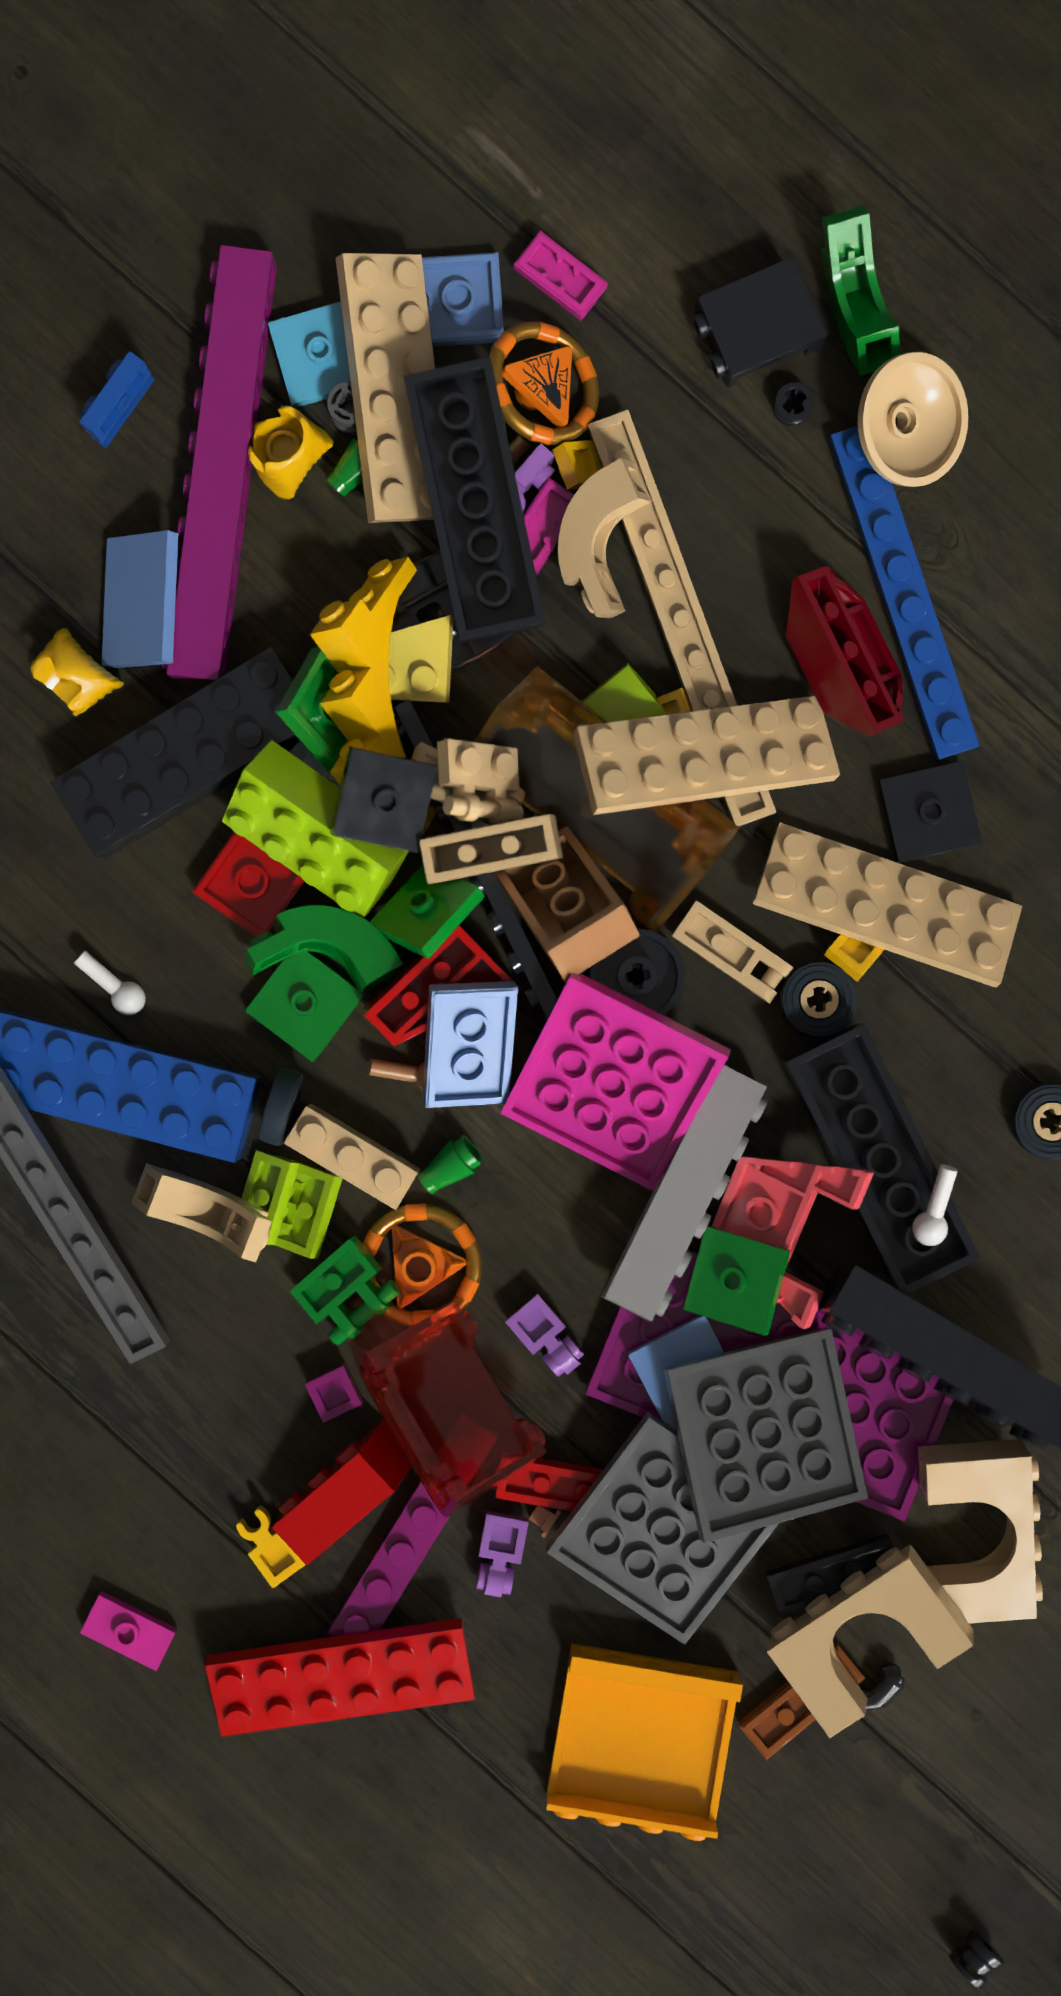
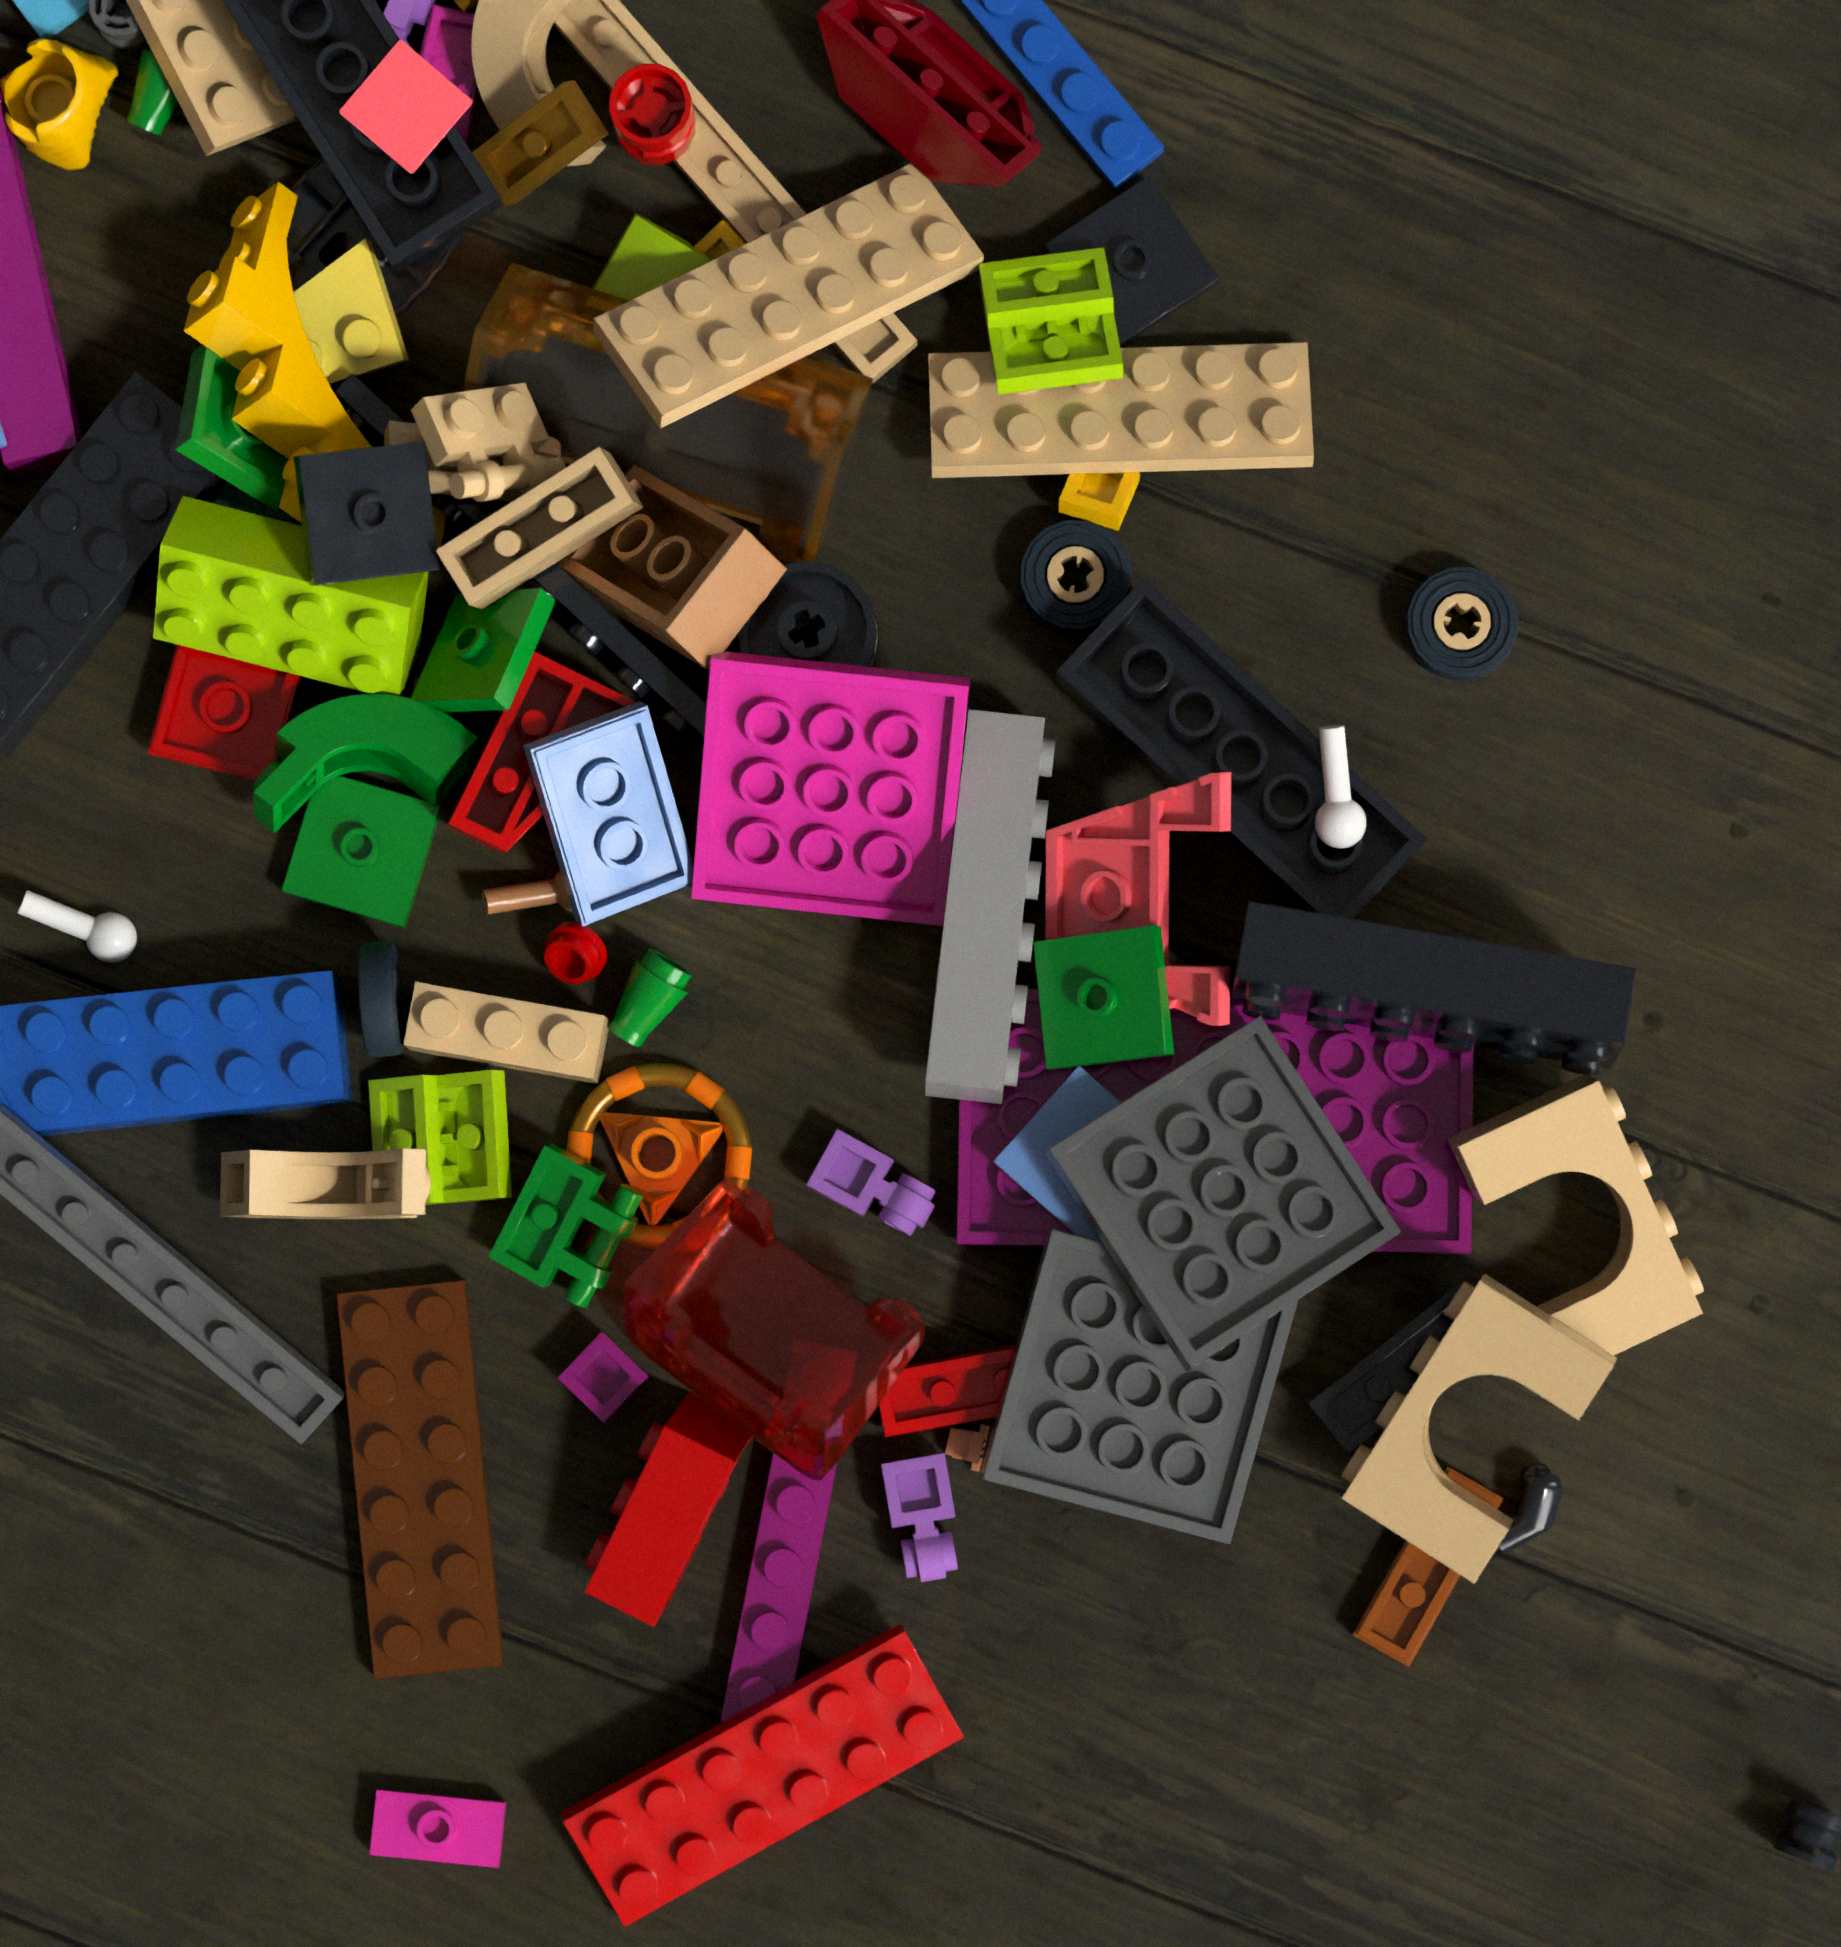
camera: 15 degrees left, 5 degrees down
yellow plate [236,1505,305,1589] -> none
light orange panel [546,1643,743,1841] -> none
tan plate [671,900,794,1004] -> none
none -> reddish brown plate [337,1280,505,1679]
none -> coral sticker [339,40,473,174]
none -> pearl gold plate [472,80,609,206]
none -> red plate [544,922,607,984]
none -> red wheel [609,64,696,165]
none -> lime slope [979,247,1123,395]

